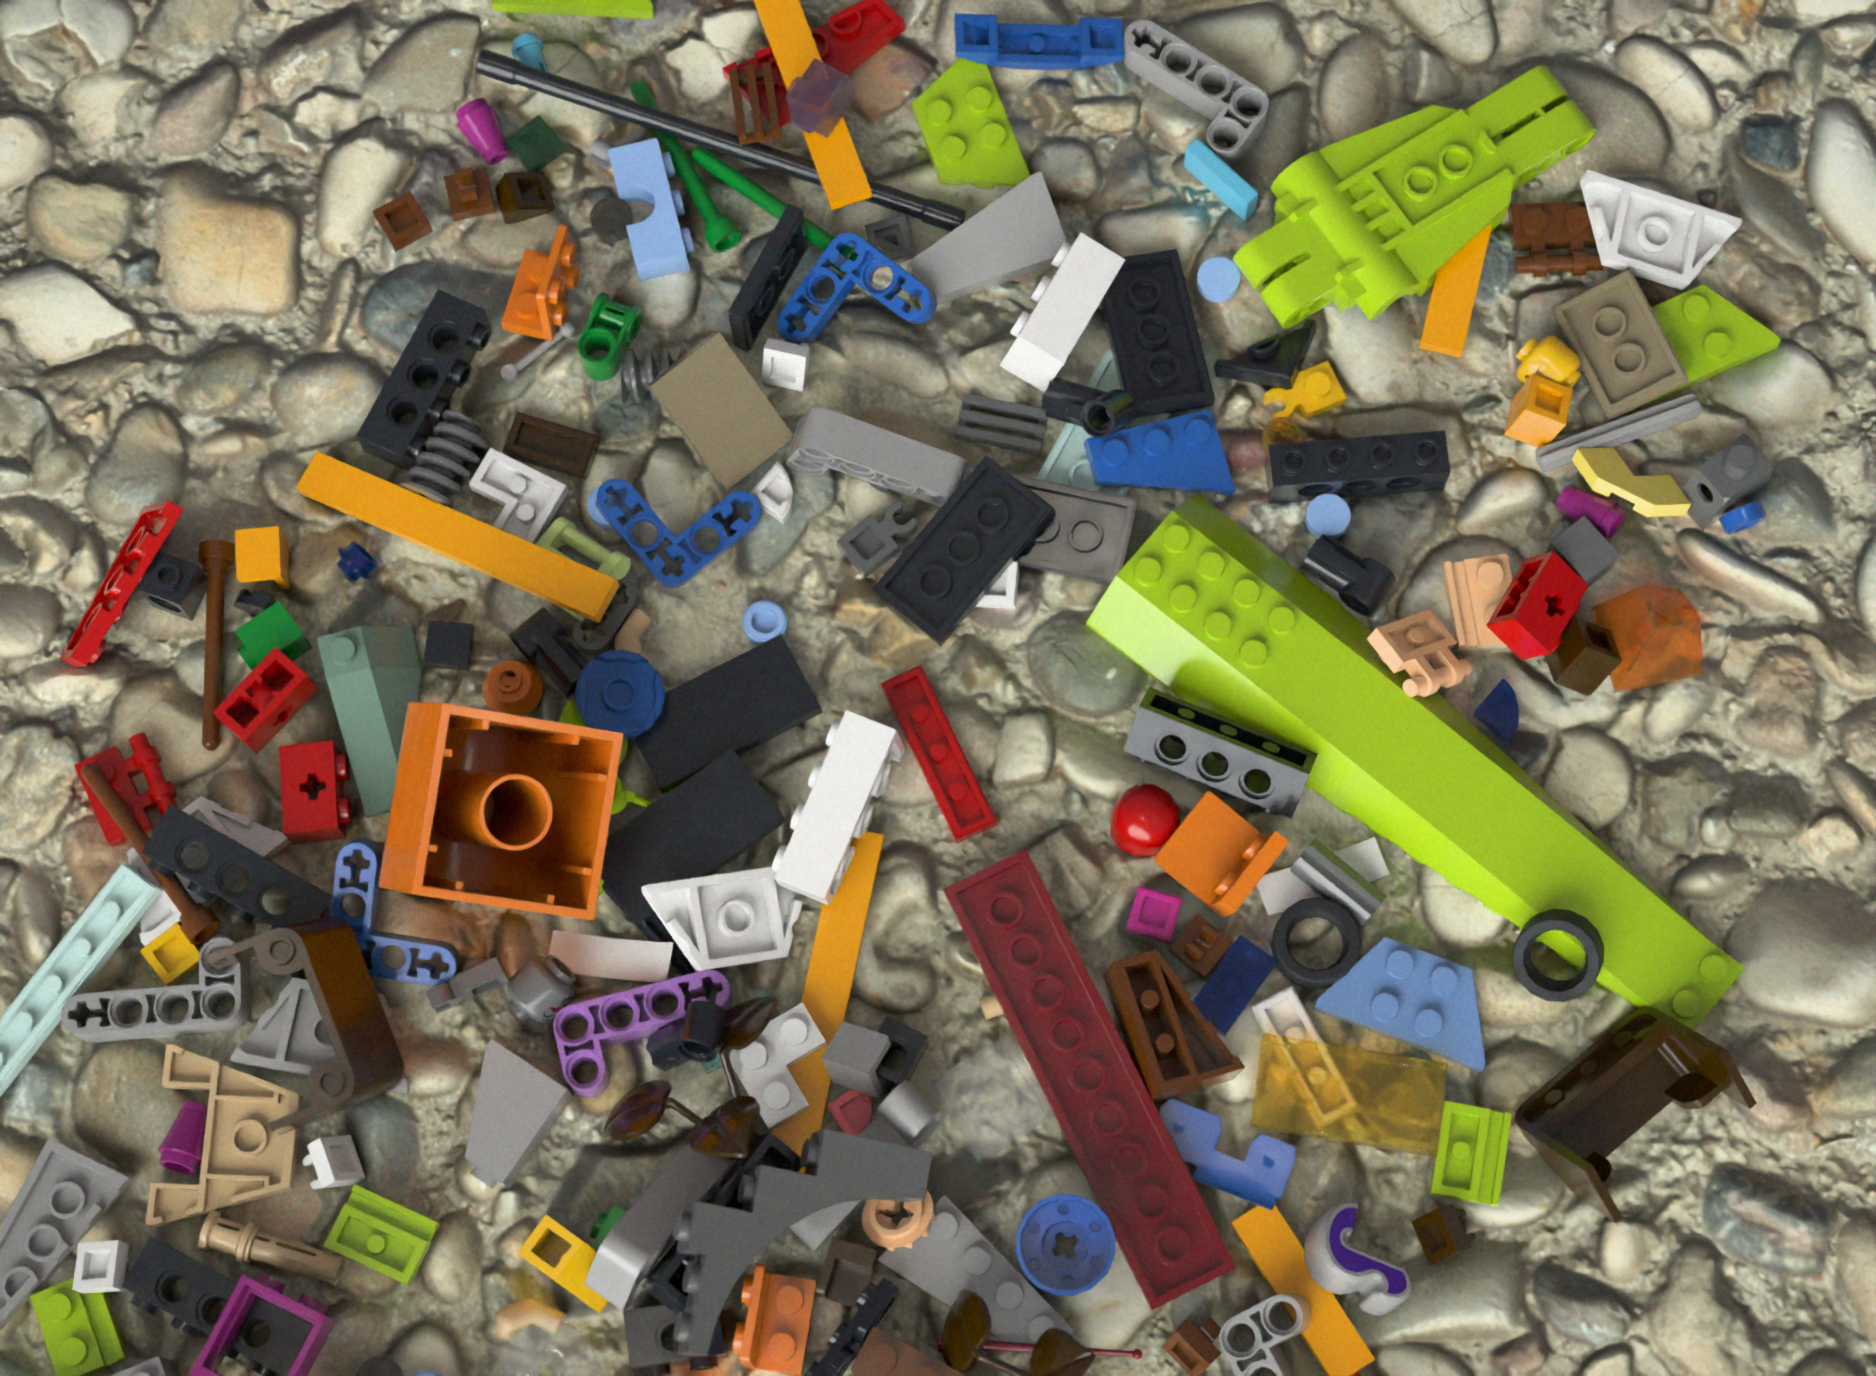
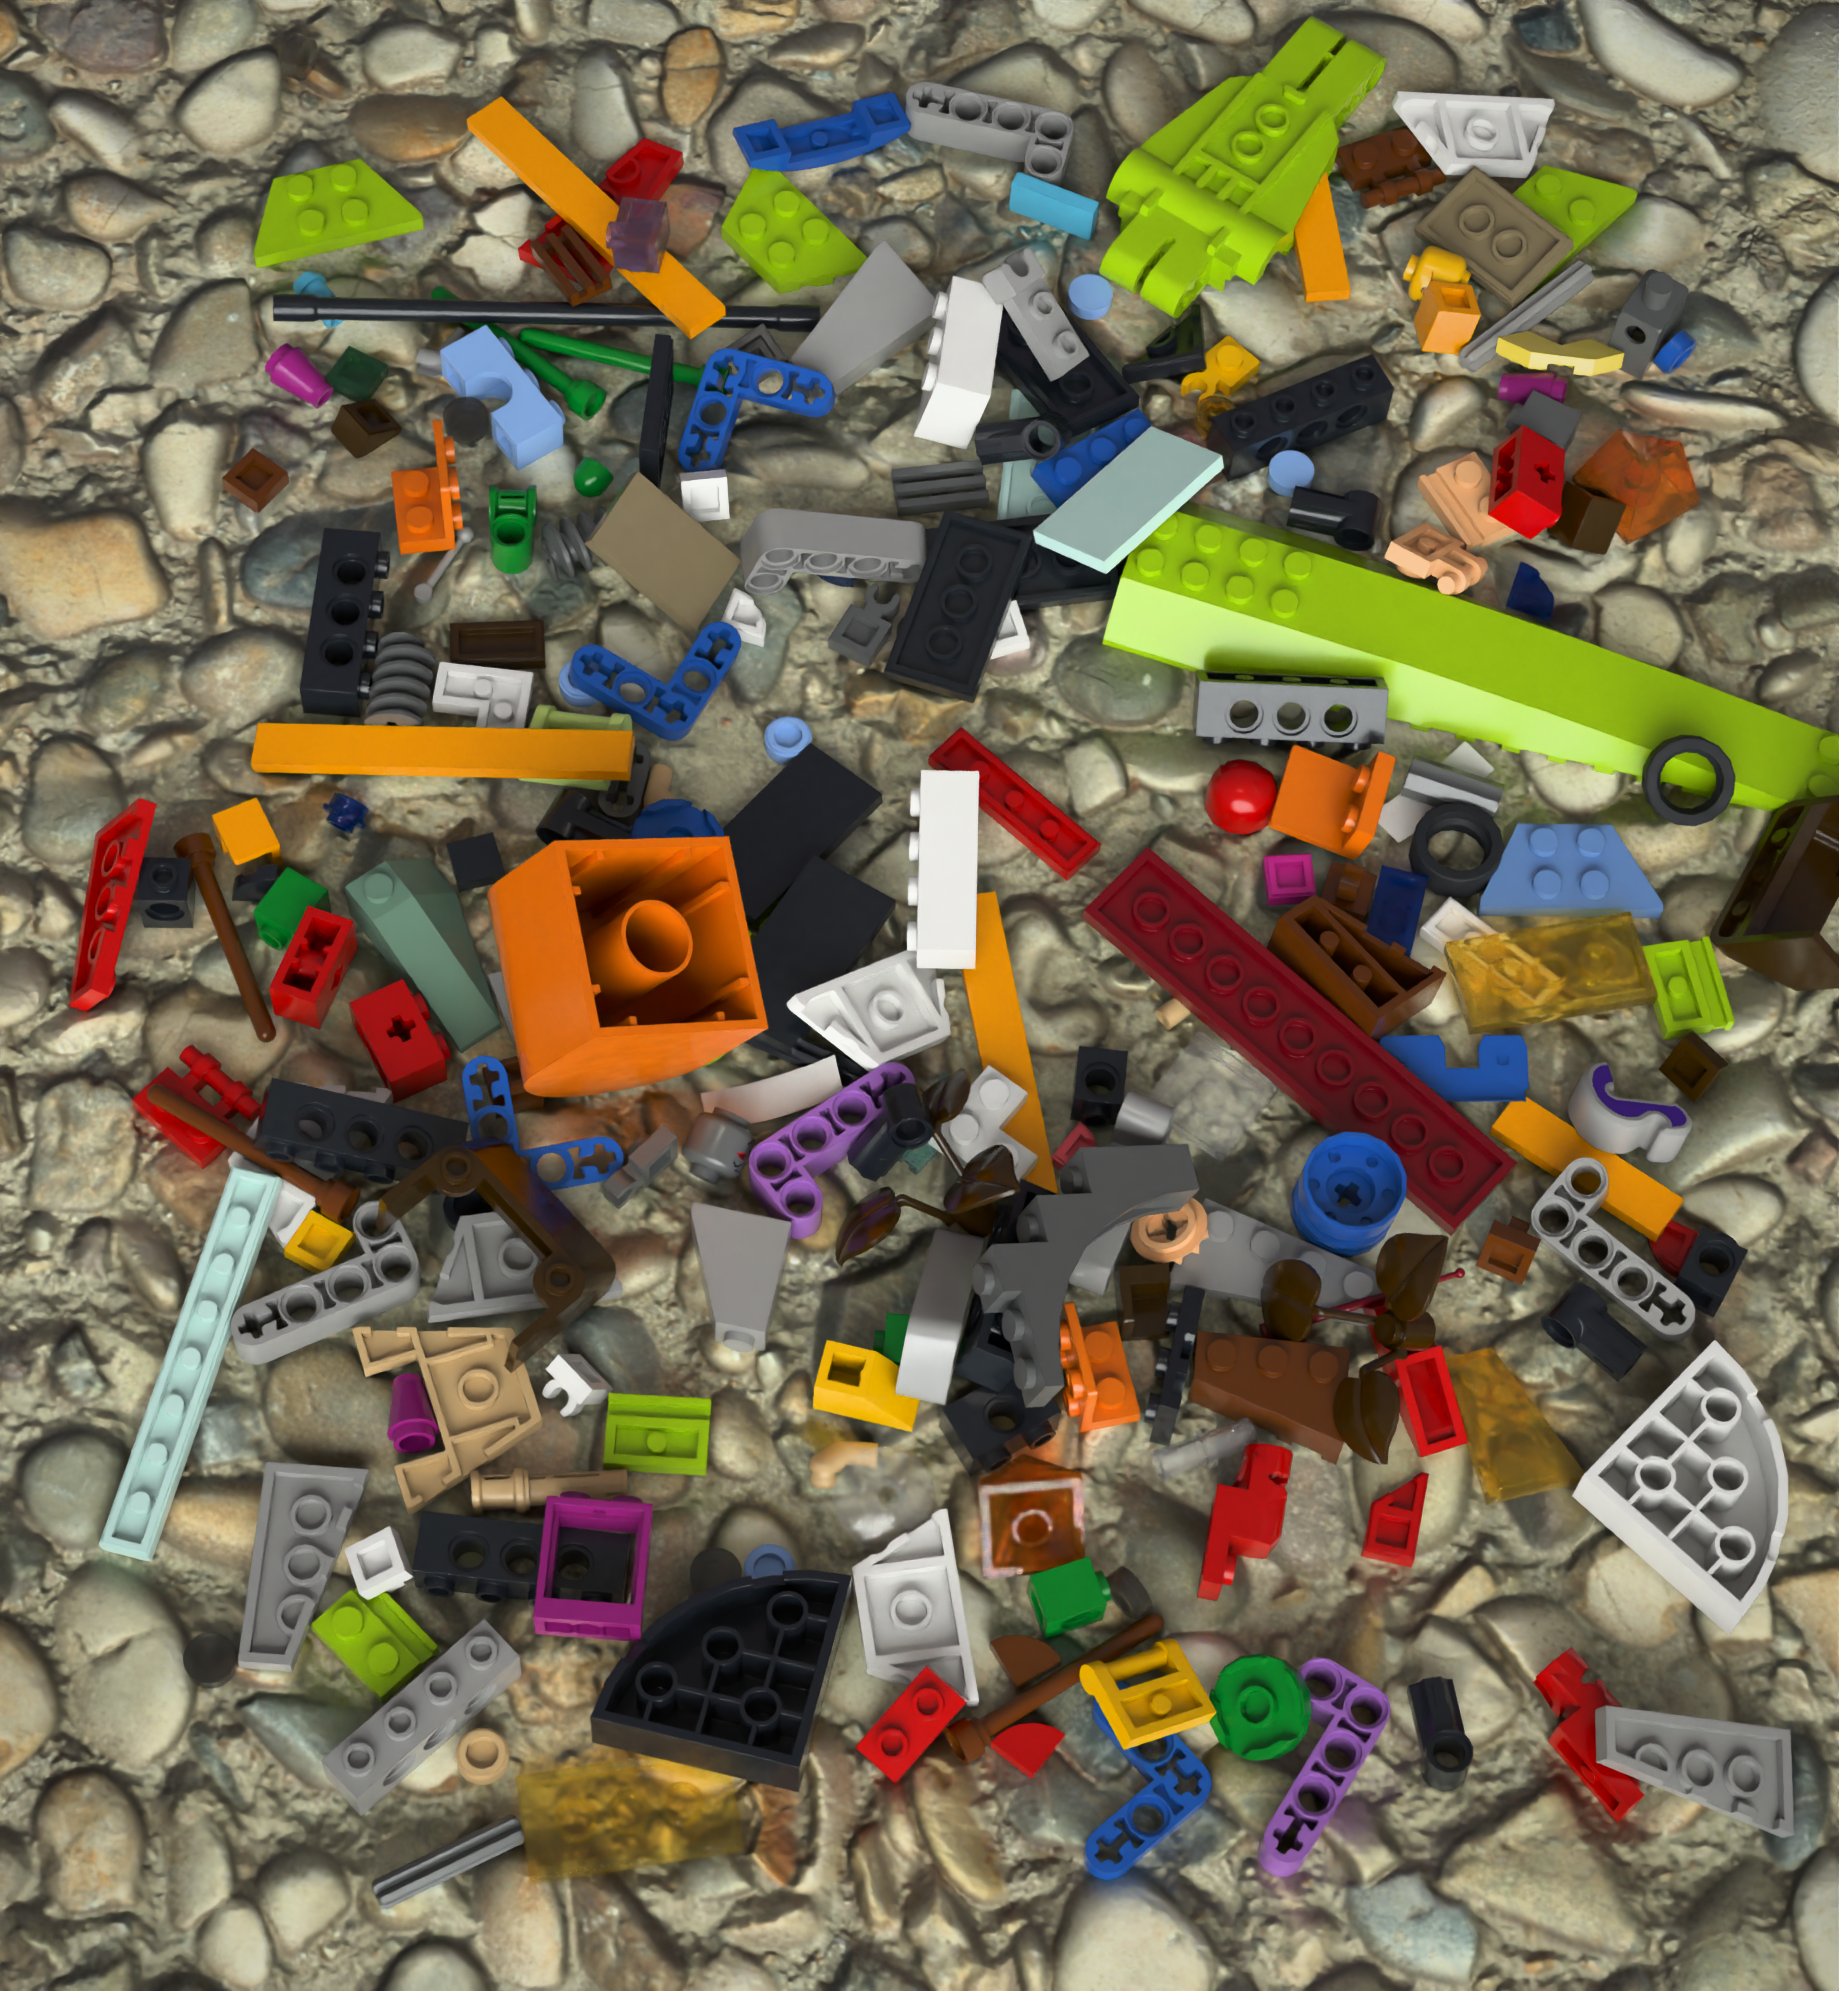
camera: 30 degrees left, 10 degrees down
reddish brown tile [444,167,496,222] -> none
light grey panel [821,1021,891,1098] -> none
none -> green hinge [573,457,614,498]
none -> light grey plate [982,248,1090,382]
none -> light aqua tile [1033,426,1224,574]

